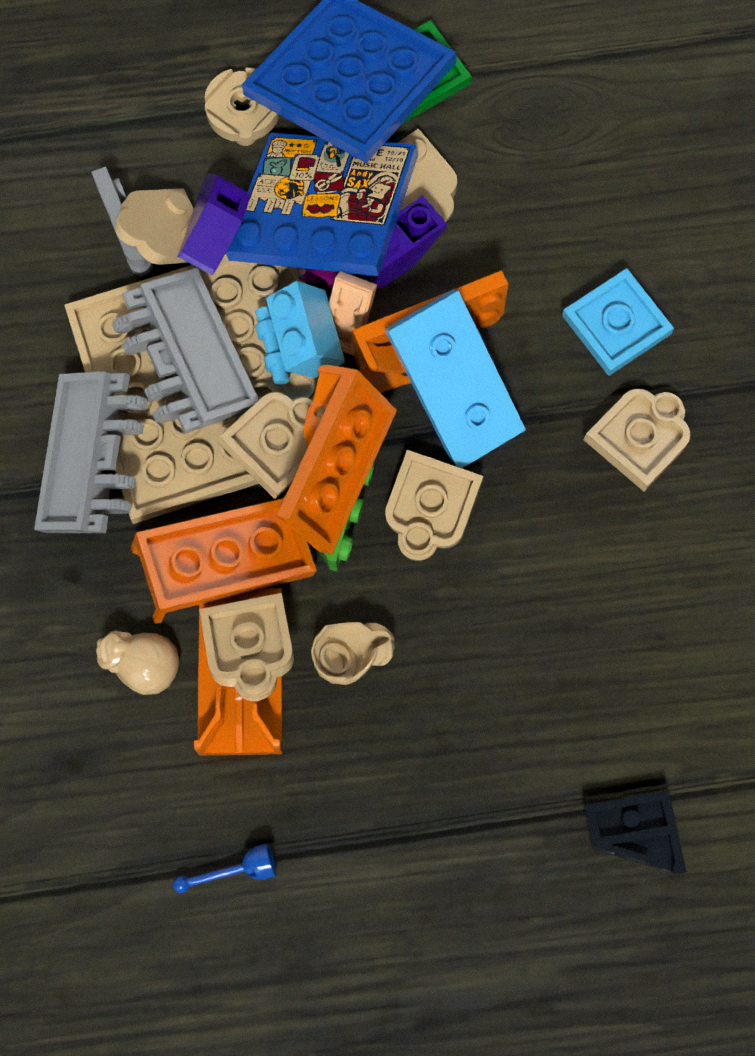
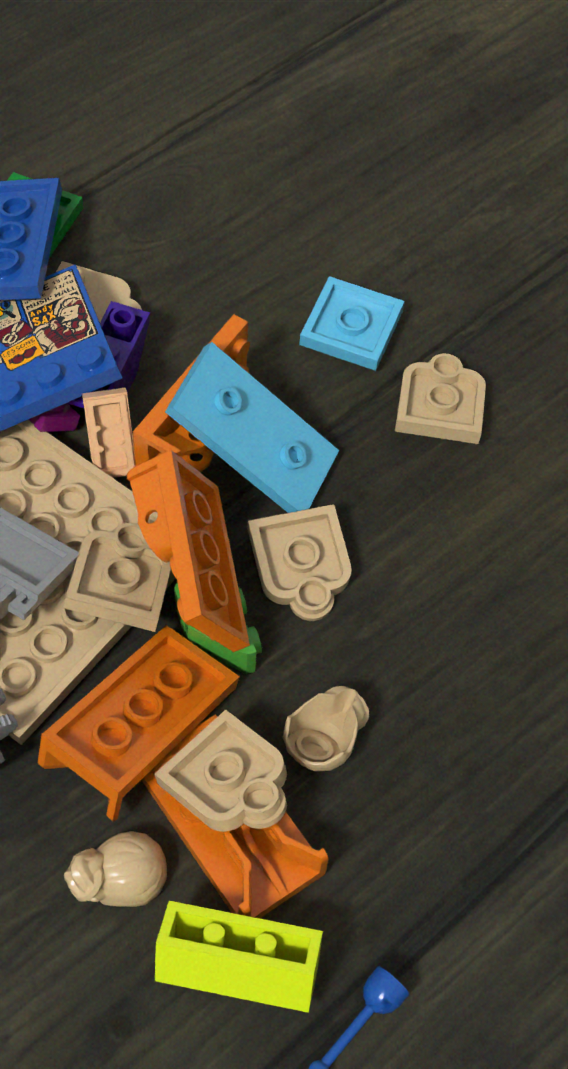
camera: 40 degrees left, 15 degrees down
medium azure brick [255,281,345,386] -> none
none -> neon yellow brick [155,901,323,1013]

